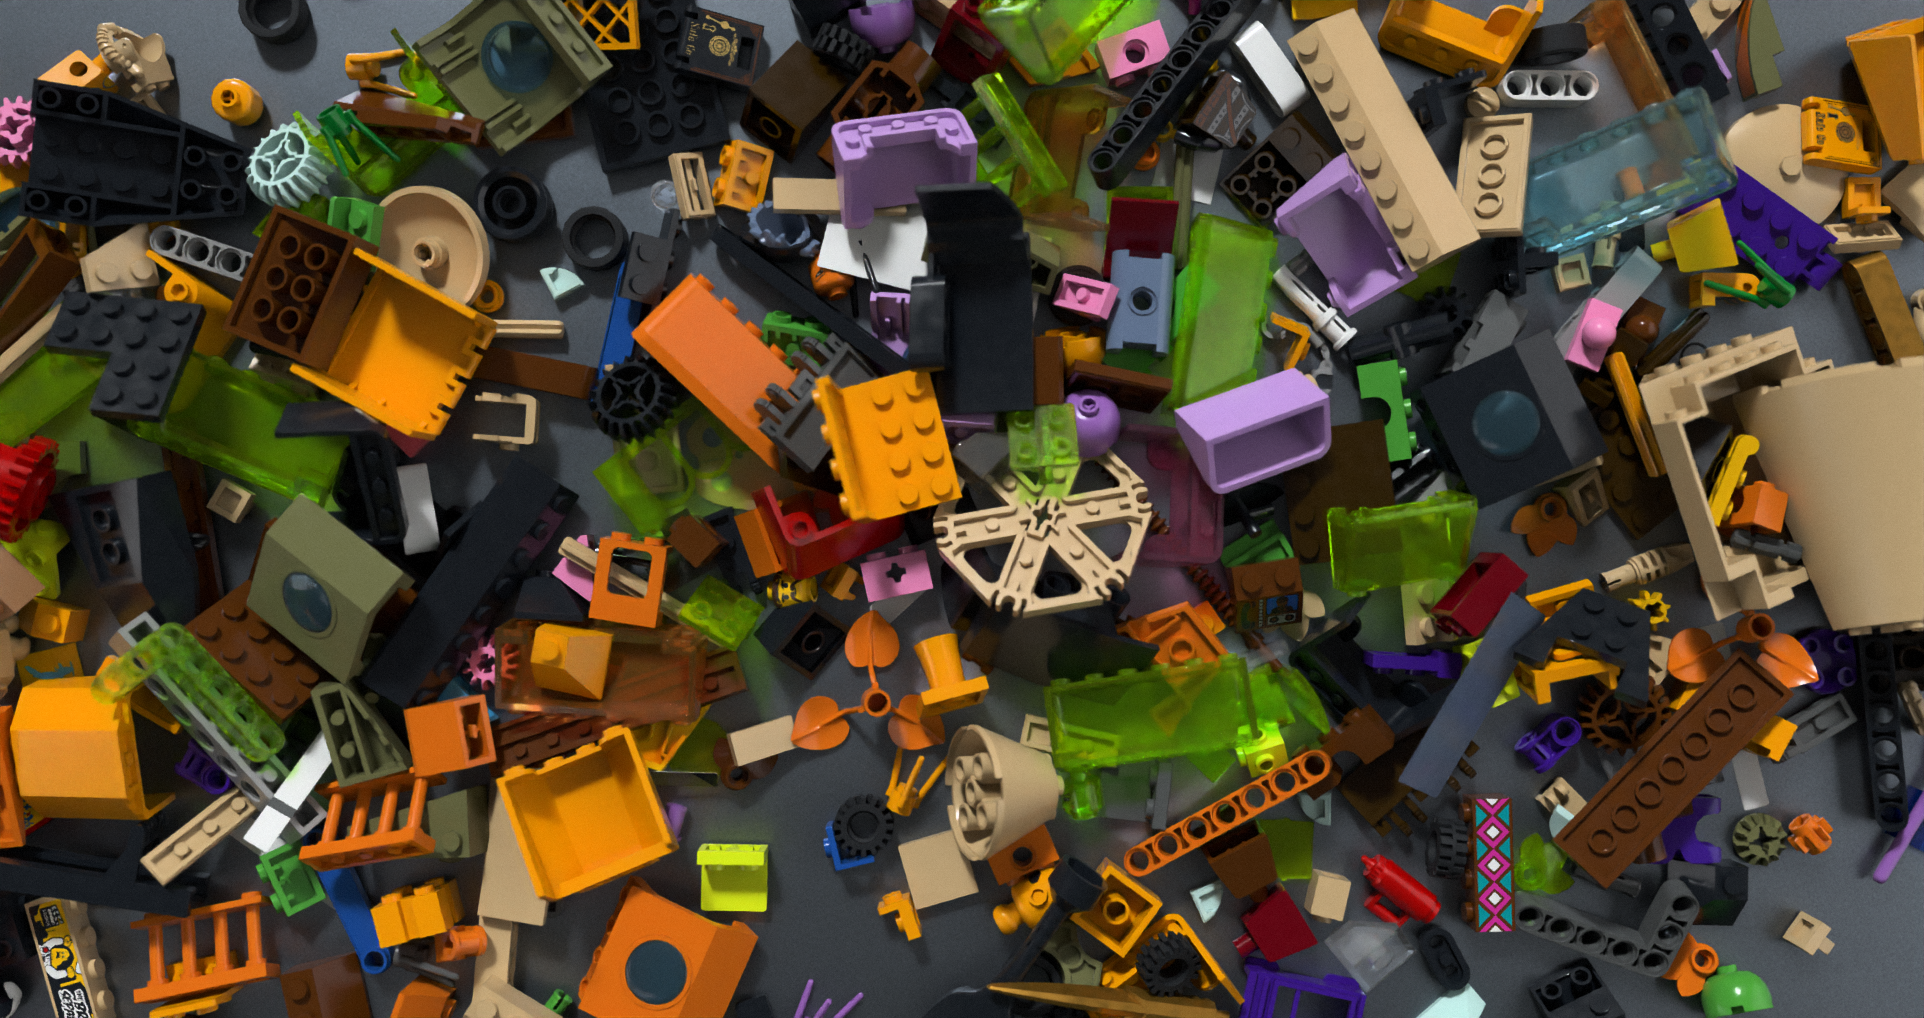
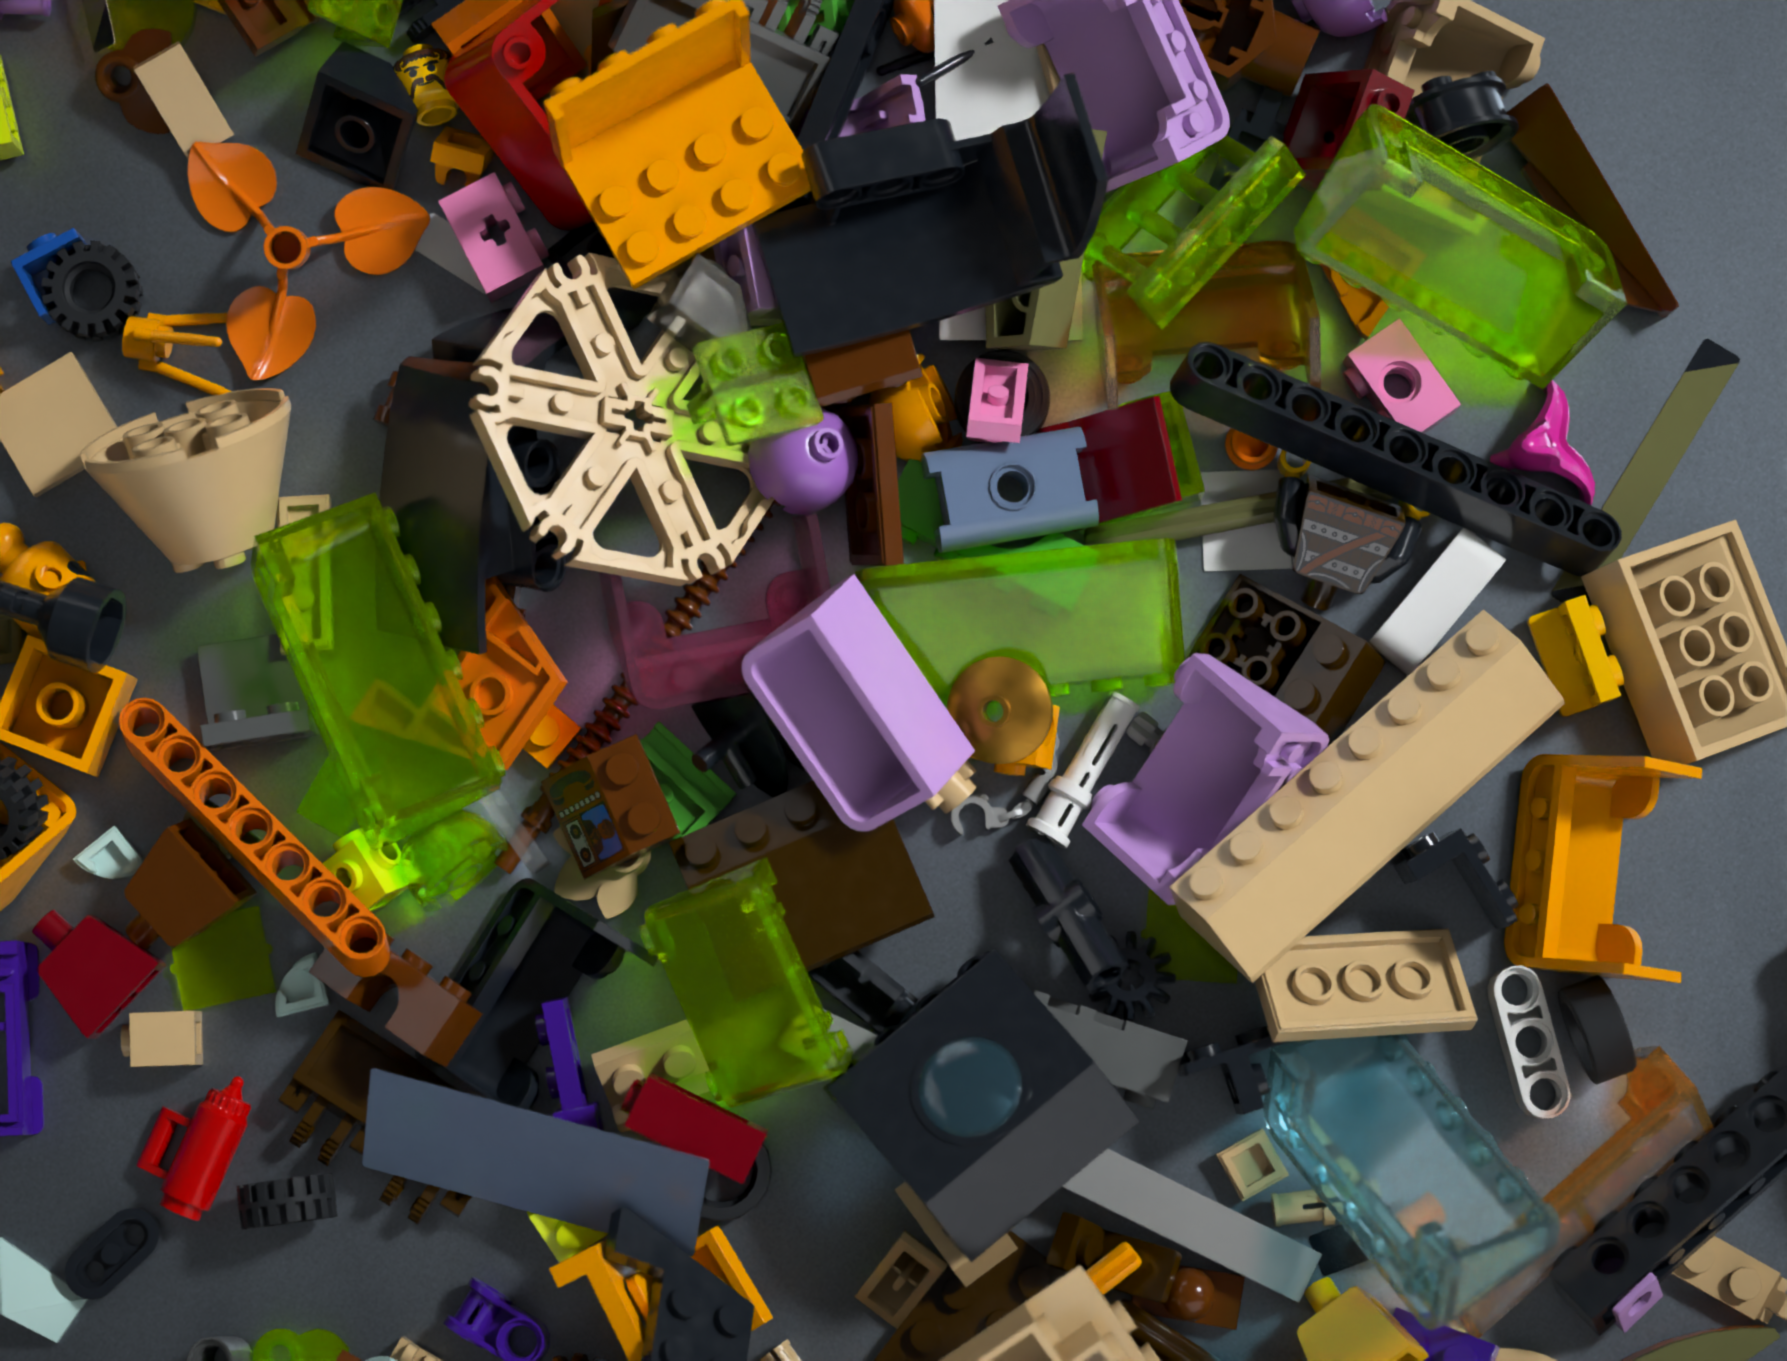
camera: 75 degrees right, 5 degrees down
light orange plant [913,633,989,720] -> none
orange brick [987,823,1060,886] -> none
clear neon green head [1061,769,1105,820] -> none
clear neon green slope [1275,663,1330,735] -> none
clear slope [1324,920,1417,994] -> none
bright green arch [1357,360,1418,462] -> none
brick [1458,793,1516,932] -> none
tan tile [1464,87,1500,118] -> none
orange plate [1510,493,1577,557] -> none
bright pink tile [1564,298,1623,373] -> none
none -> pearl gold dish [947,657,1053,764]

